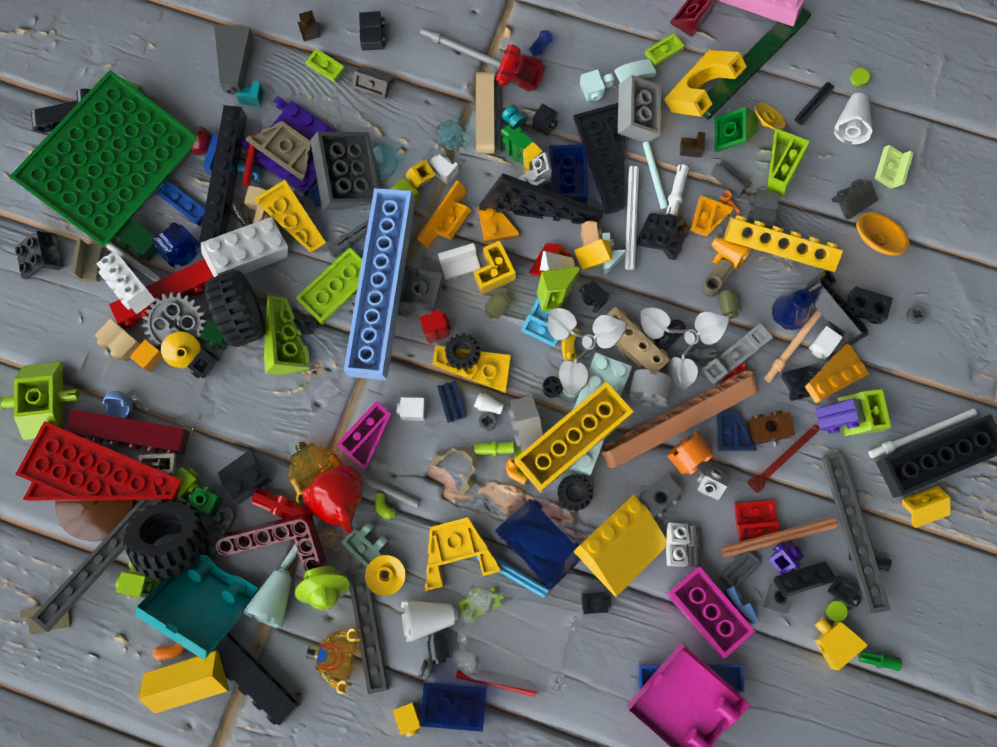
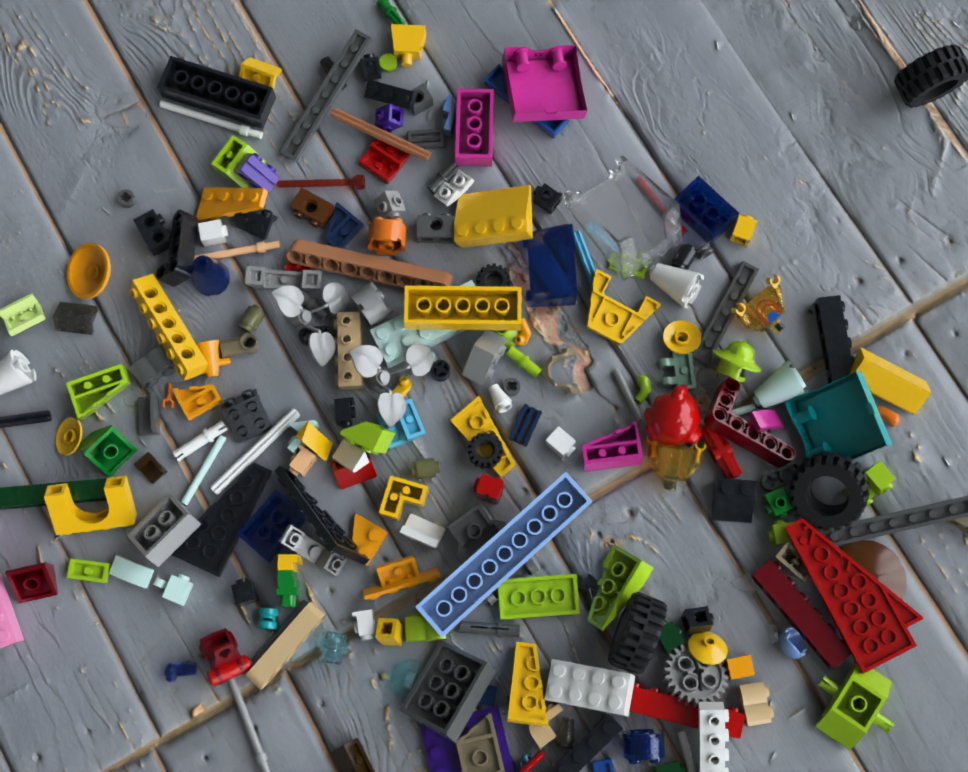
camera: 140 degrees left, 0 degrees up
none -> dark pink slope [748,410,784,432]

